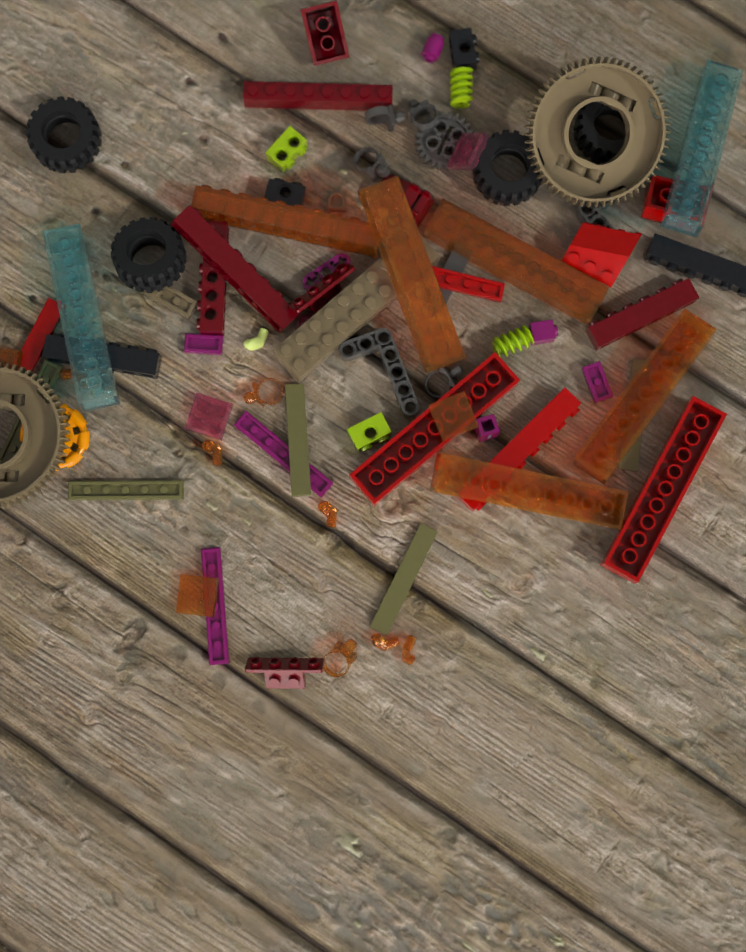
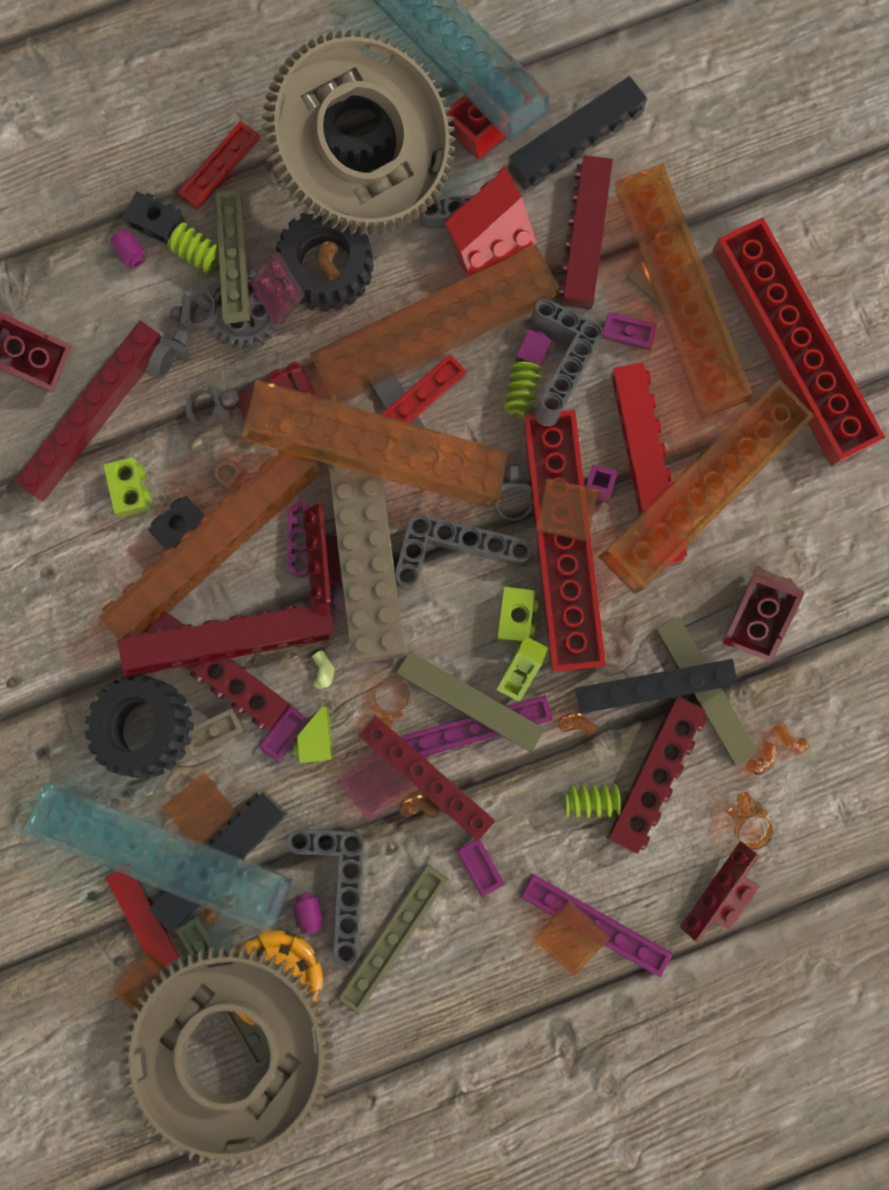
camera: 50 degrees left, 0 degrees up
none -> clear orange tile [163,773,237,848]
none -> red tile [177,120,260,211]
none -> olive plate [216,188,250,324]
none -> dark grey beam [287,828,365,966]
none -> magenta brick [291,892,323,934]
none -> lime slope [294,707,334,763]
none -> clear orange arm [317,241,340,280]
none -> dark red brick [357,714,495,841]
none -> magenta tile [456,839,505,897]
none -> lime brick [496,636,548,702]
none -> dark grey beam [529,299,603,426]
none -> lime piece [564,784,620,818]
none -> black brick [575,659,738,714]
none -> dark red brick [606,696,707,854]
none -> dark red piece [722,566,804,662]

